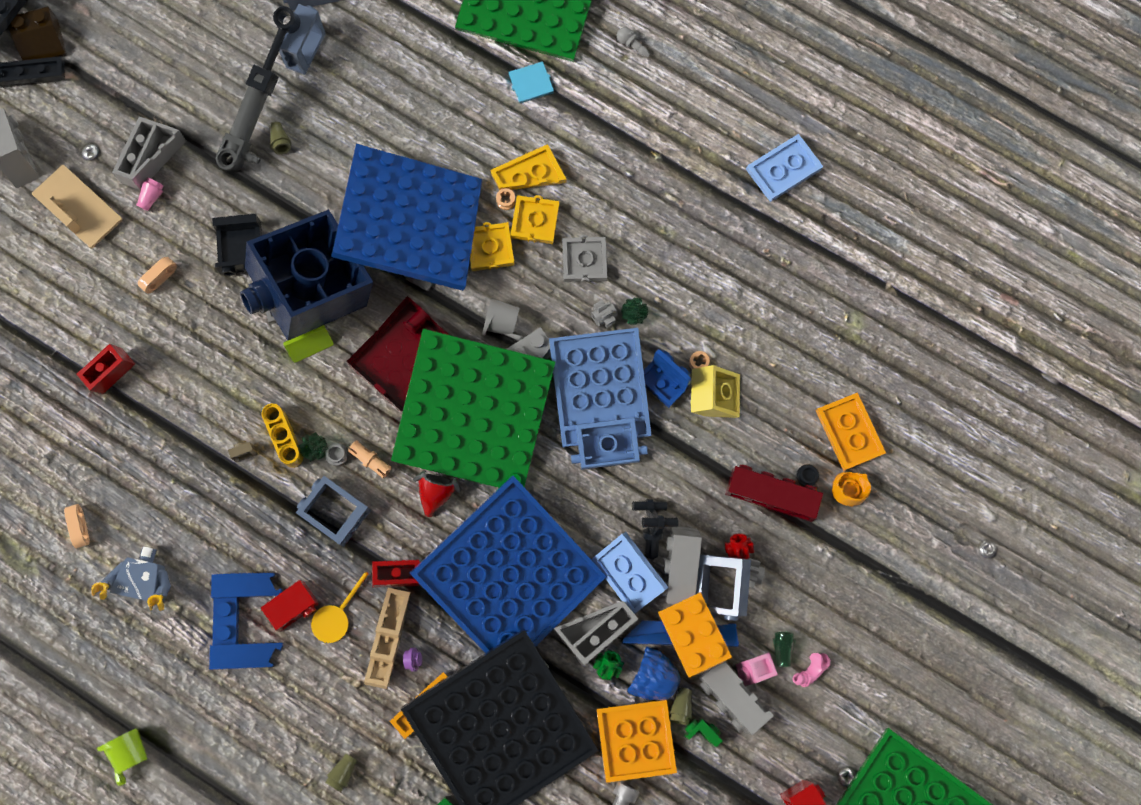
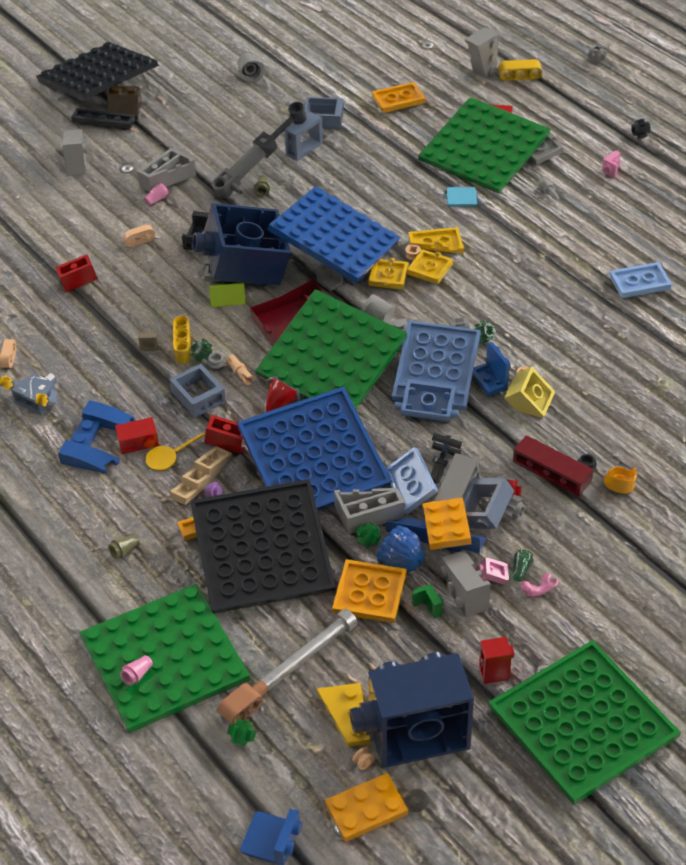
camera: 25 degrees right, 30 degrees down
tan bracket [32,165,123,249] -> none
light grey plate [562,235,607,282] -> none
olive cone [669,688,692,725] -> none
light orange plate [815,392,886,471] -> none

